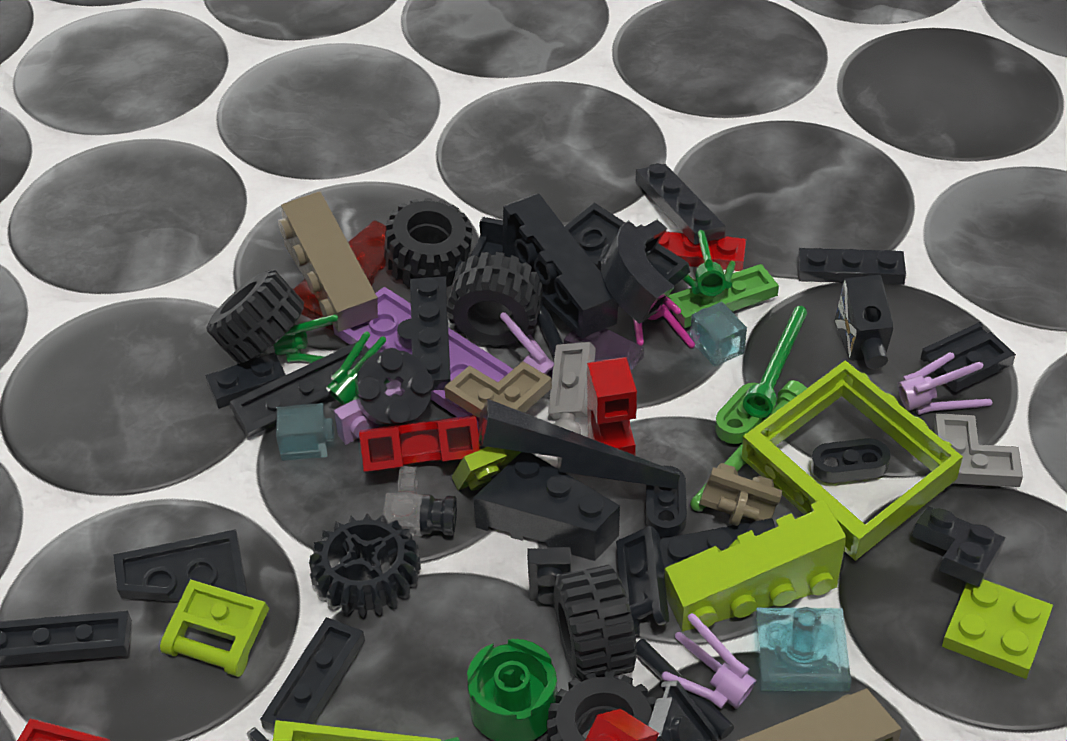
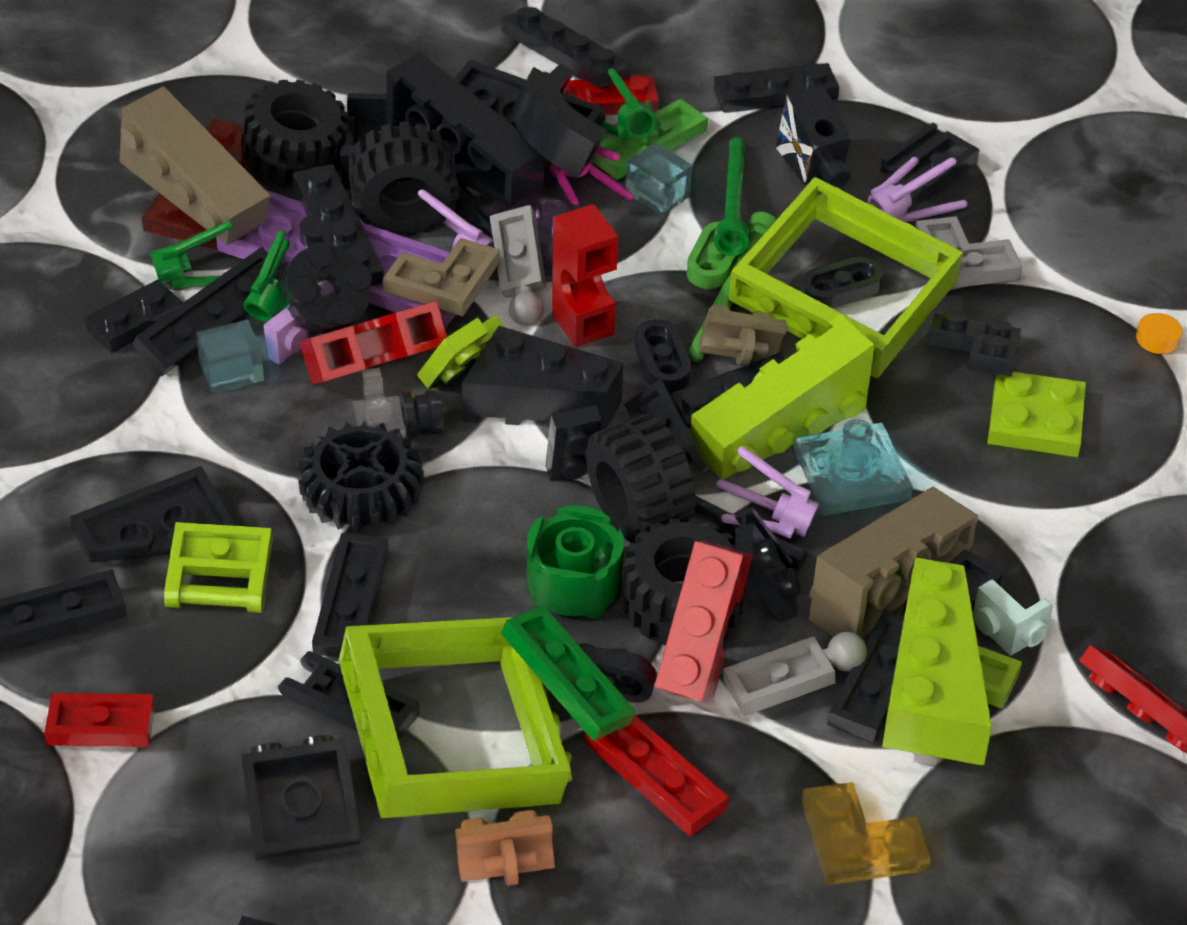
camera: 20 degrees left, 0 degrees up
black tyre [206,270,305,364] -> none
black wedge [478,399,680,489] -> none

